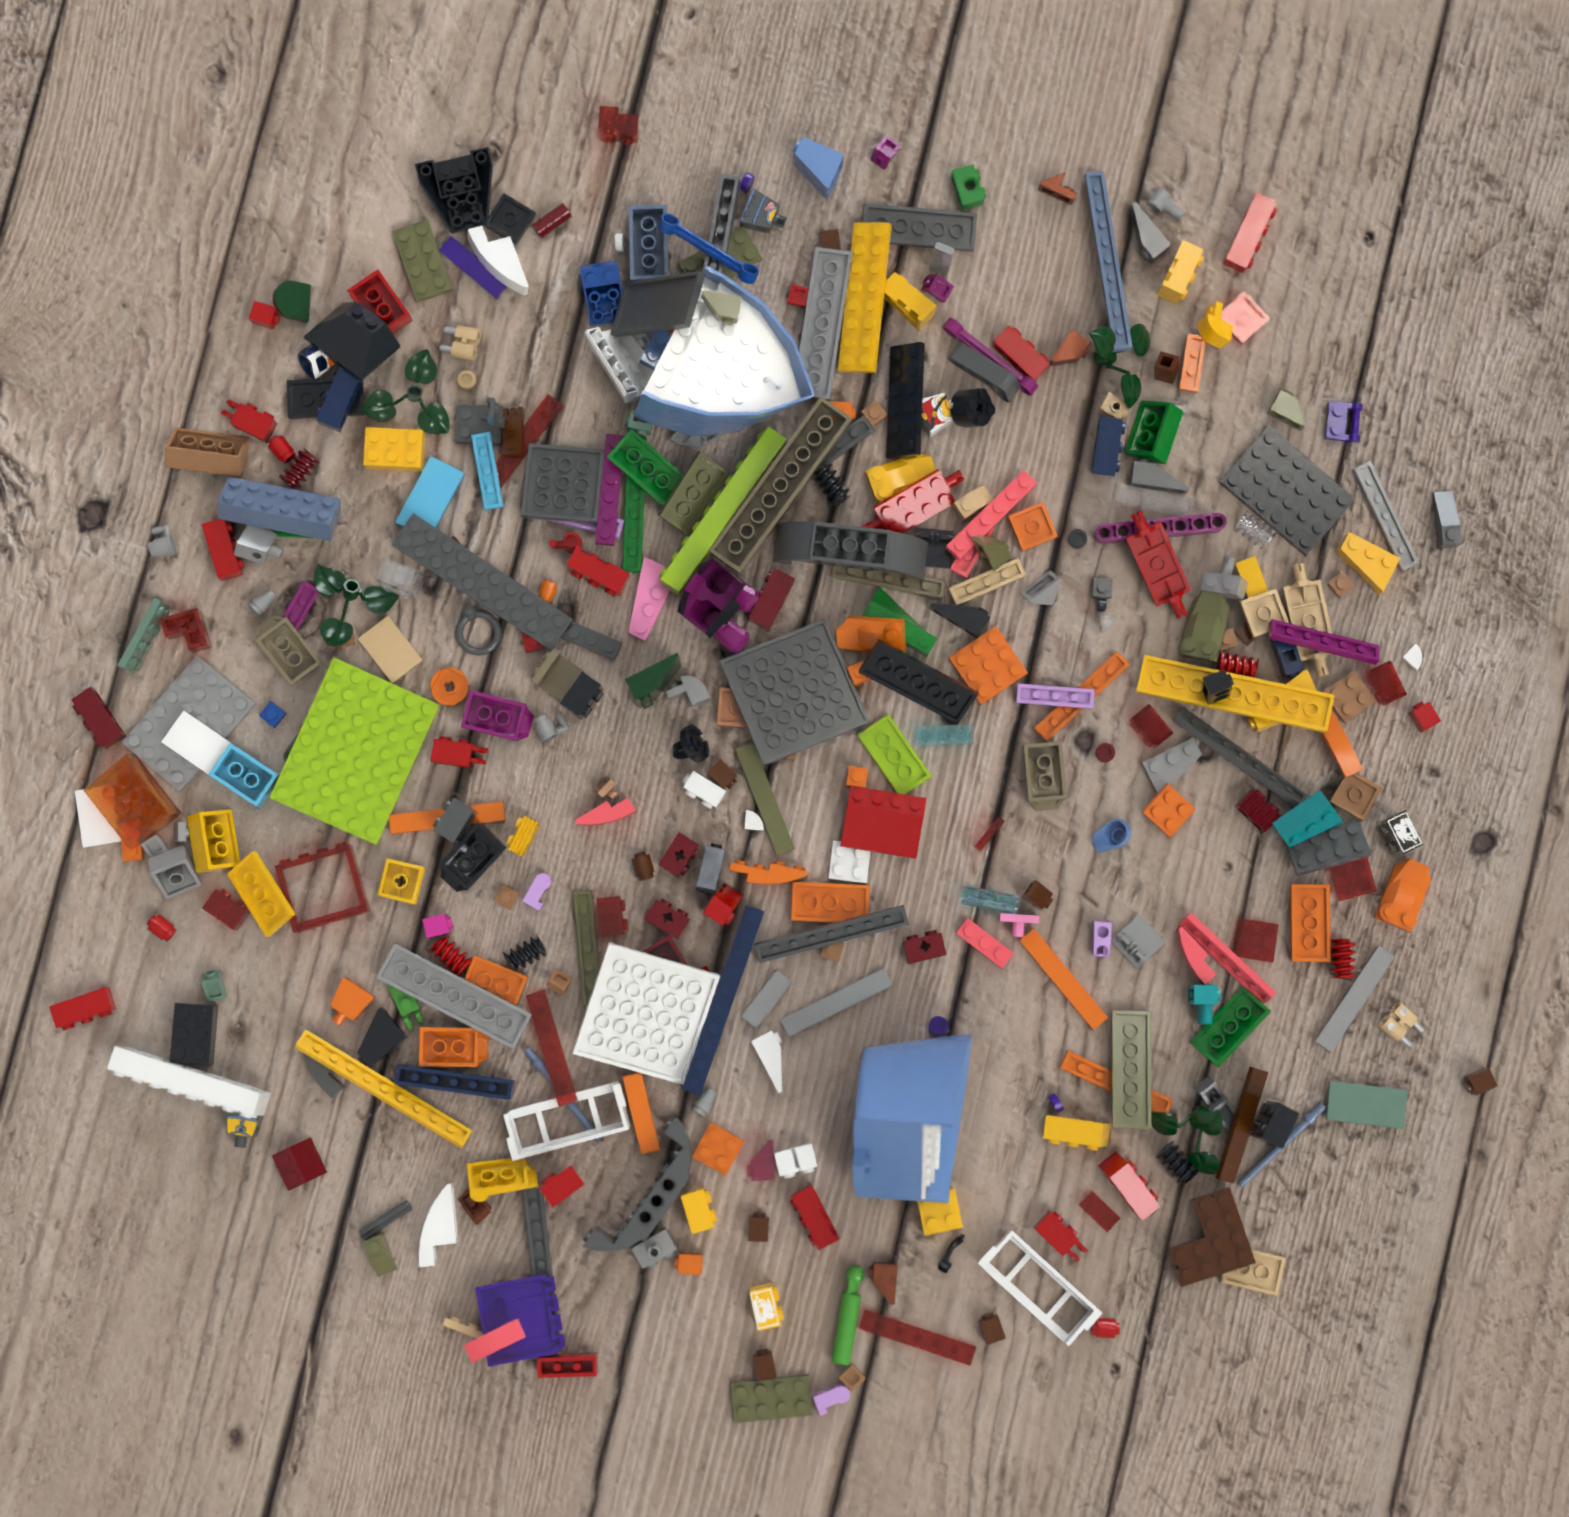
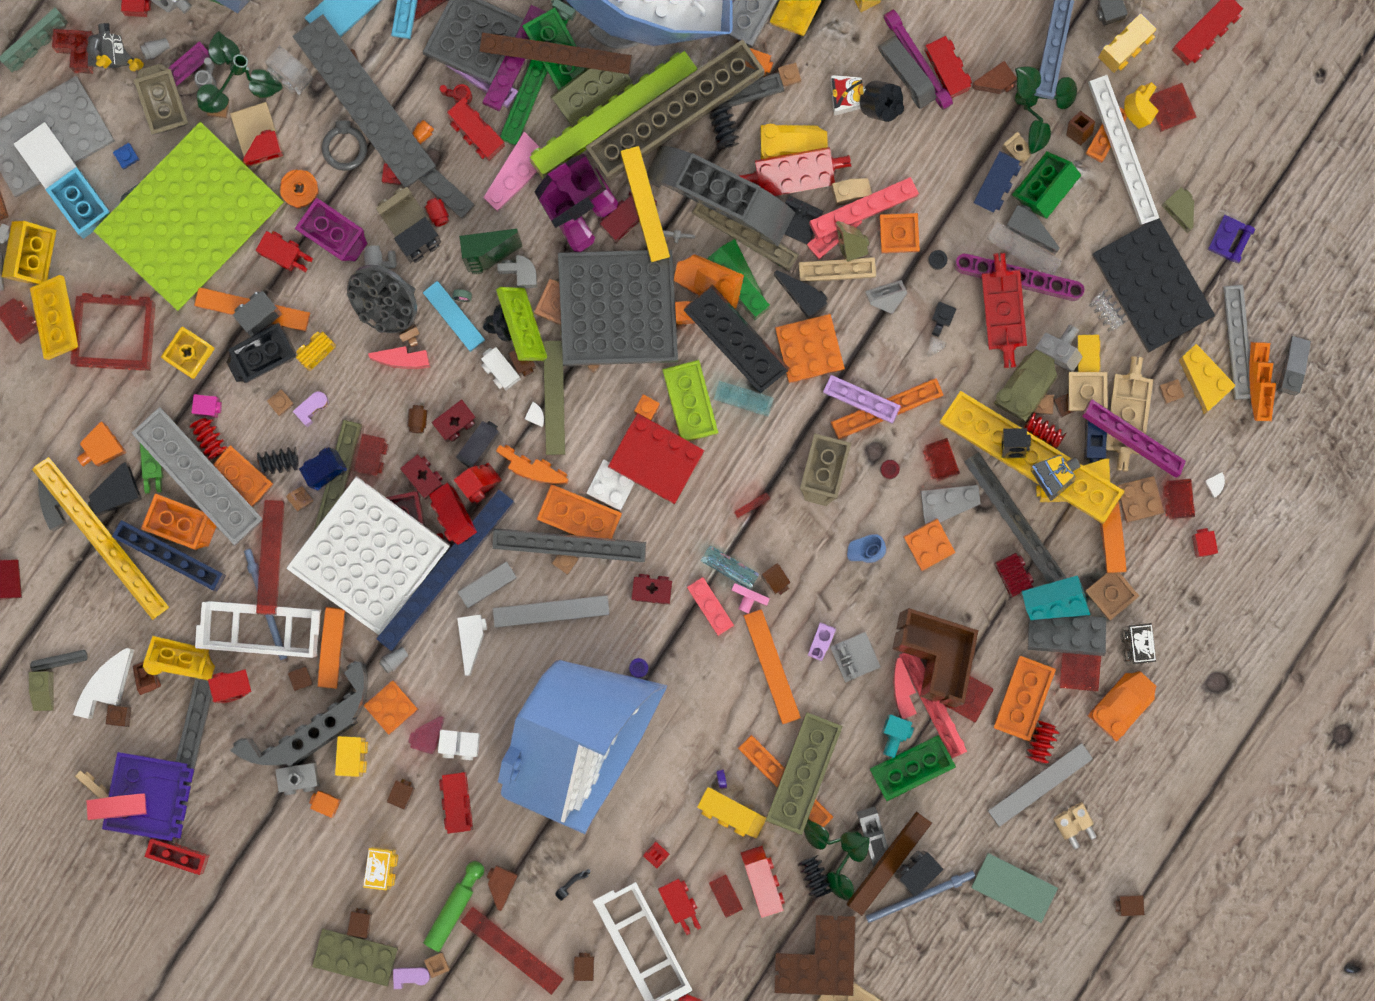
camera: 25 degrees right, 0 degrees up
black plate [886,342,925,459] -> none
yellow brick [917,1187,963,1235] -> none
none -> dark grey torso [86,23,144,71]
none -> reddish brown brick [105,705,132,727]
none -> light grey piece [194,58,216,89]
none -> red slope [243,130,283,167]
none -> reddish brown tile [288,666,313,691]
none -> clear blue brick [299,447,347,491]
none -> dark grey bracket [347,265,417,333]
none -> medium azure tile [423,281,485,352]
none -> red brick [424,198,449,228]
none -> red brick [429,482,477,545]
none -> sand green tile [452,289,472,302]
none -> reddish brown plate [480,32,632,75]
none -> lime tile [496,287,547,361]
none -> yellow tile [620,146,670,262]
none -> red tile [643,841,670,869]
none -> light grey piece [663,230,695,243]
none -> reddish brown piece [892,608,979,708]
none -> torso [1031,455,1081,501]
none -> white plate [1088,75,1159,225]
none -> orange slope [1249,342,1276,421]

